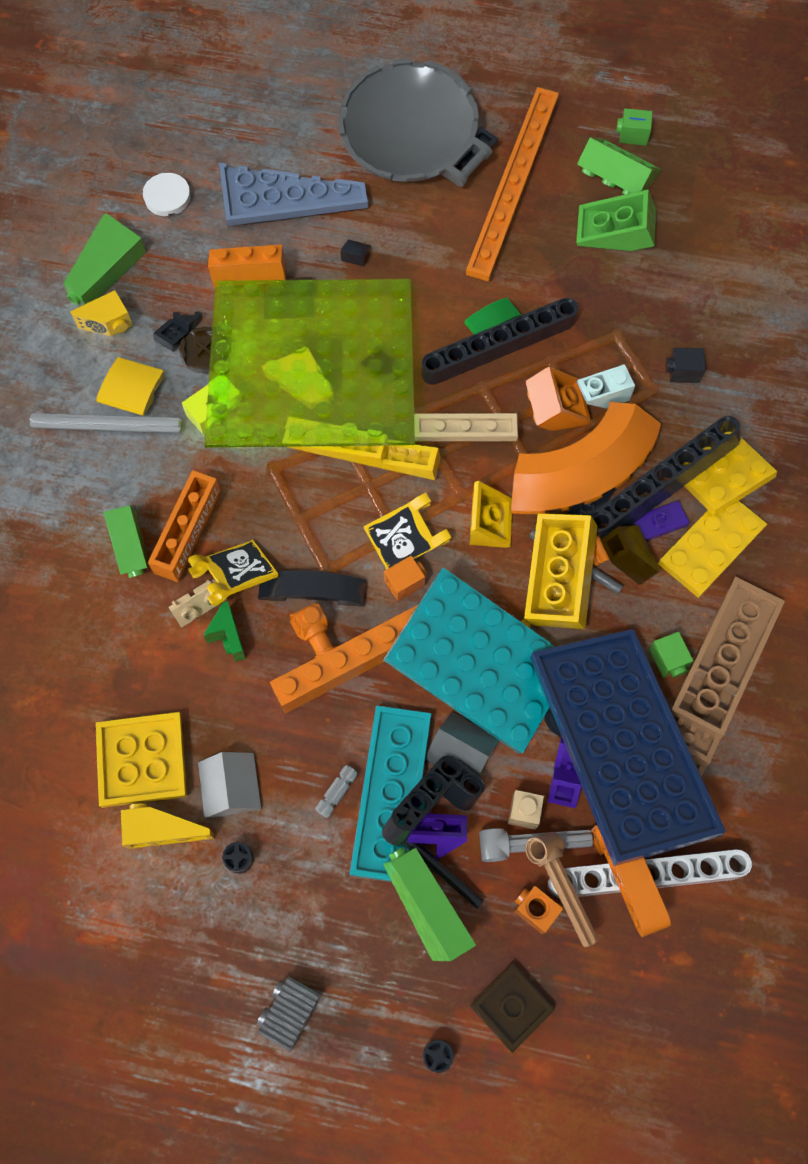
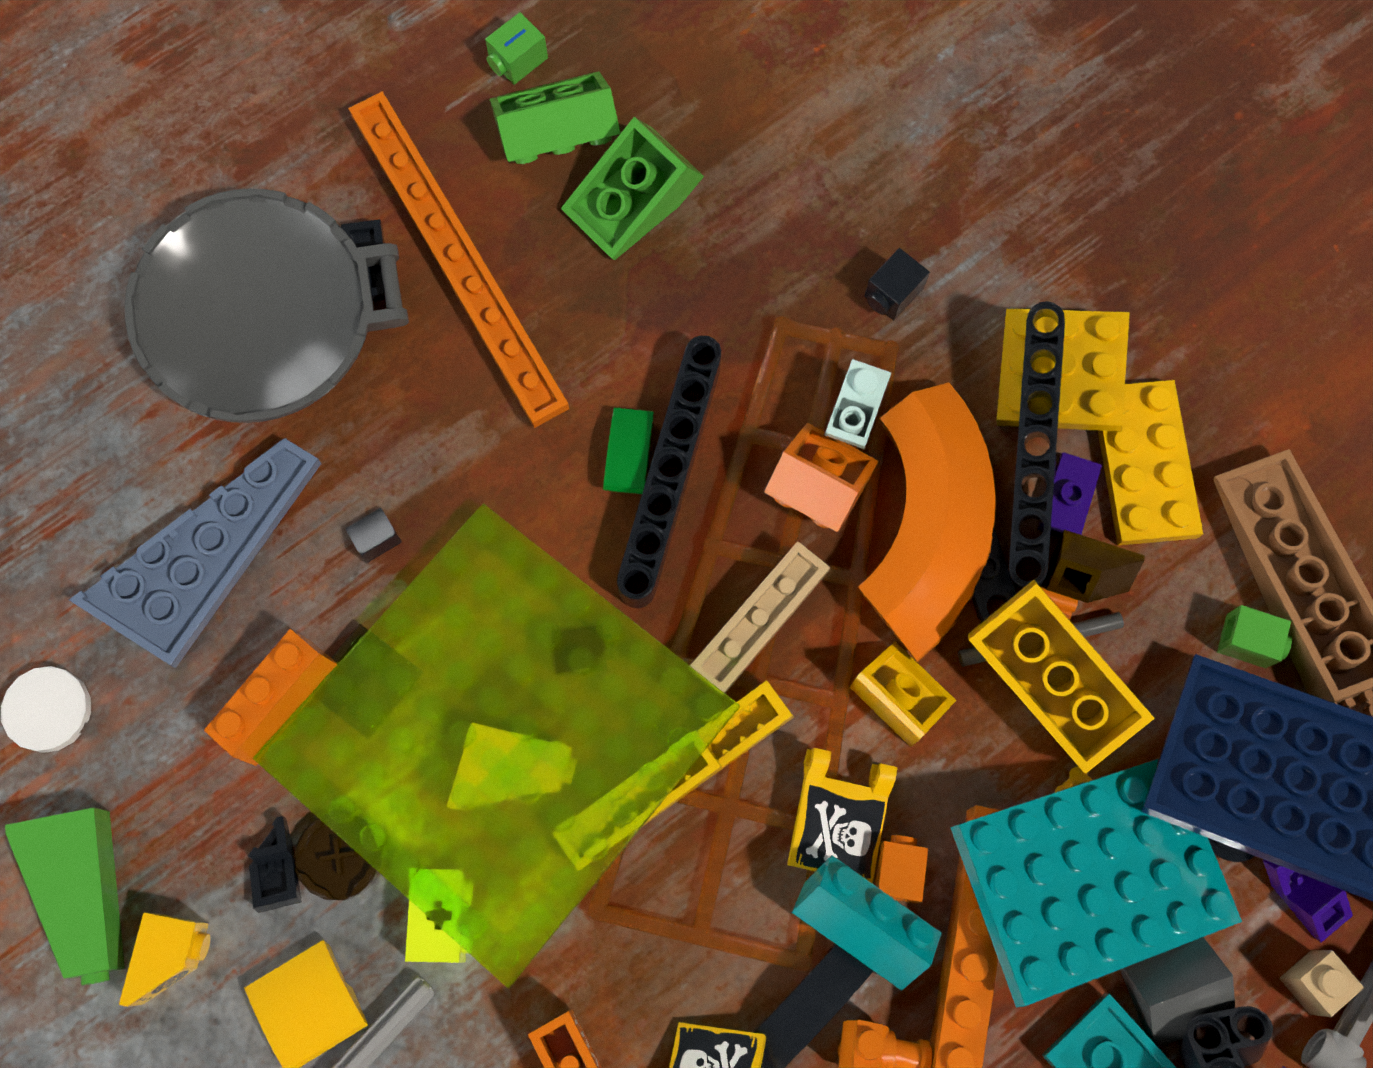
camera: 50 degrees left, 5 degrees up
none -> teal brick [792,855,942,991]

